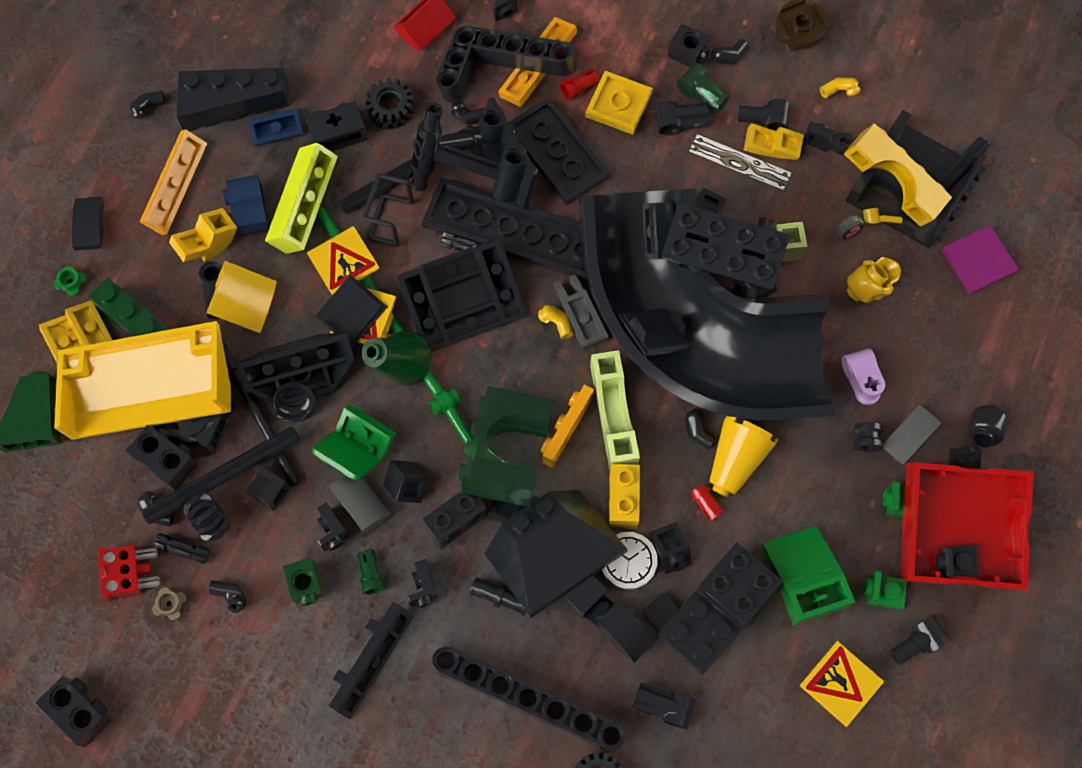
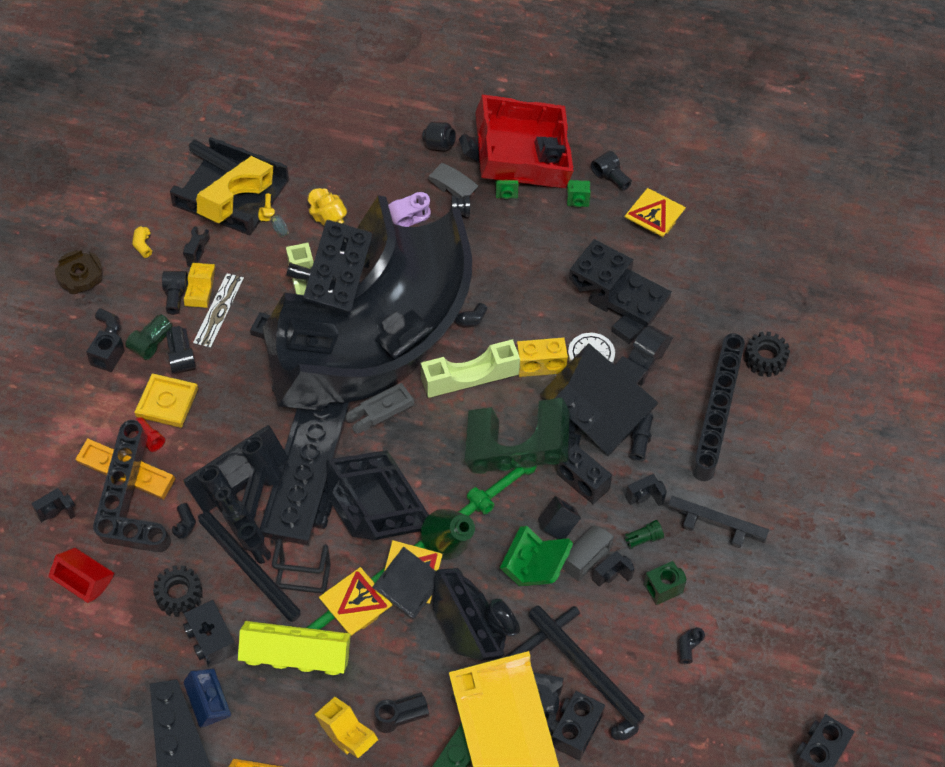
camera: 100 degrees left, 15 degrees down
red piece [98,545,160,603] -> none
dark tan plate [152,588,186,621] -> none
black axle [153,533,211,564] -> none
black gear [184,492,230,543] -> none
yellow slope [206,261,277,333] -> none
dark blue brick [223,174,270,236] -> none
black panel [246,464,290,512] -> none
black plate [508,97,610,205] -> none
yellow arm [538,305,574,339] -> none
light orange plate [540,384,594,468] -> none
black piece [632,682,697,730] -> none
black bracket [649,522,692,574] -> none
red pin [690,484,725,522] -> none
yellow cone [709,416,778,497] -> none
green slope [762,526,855,626] -> none
magenta tile [941,225,1019,295] -> none

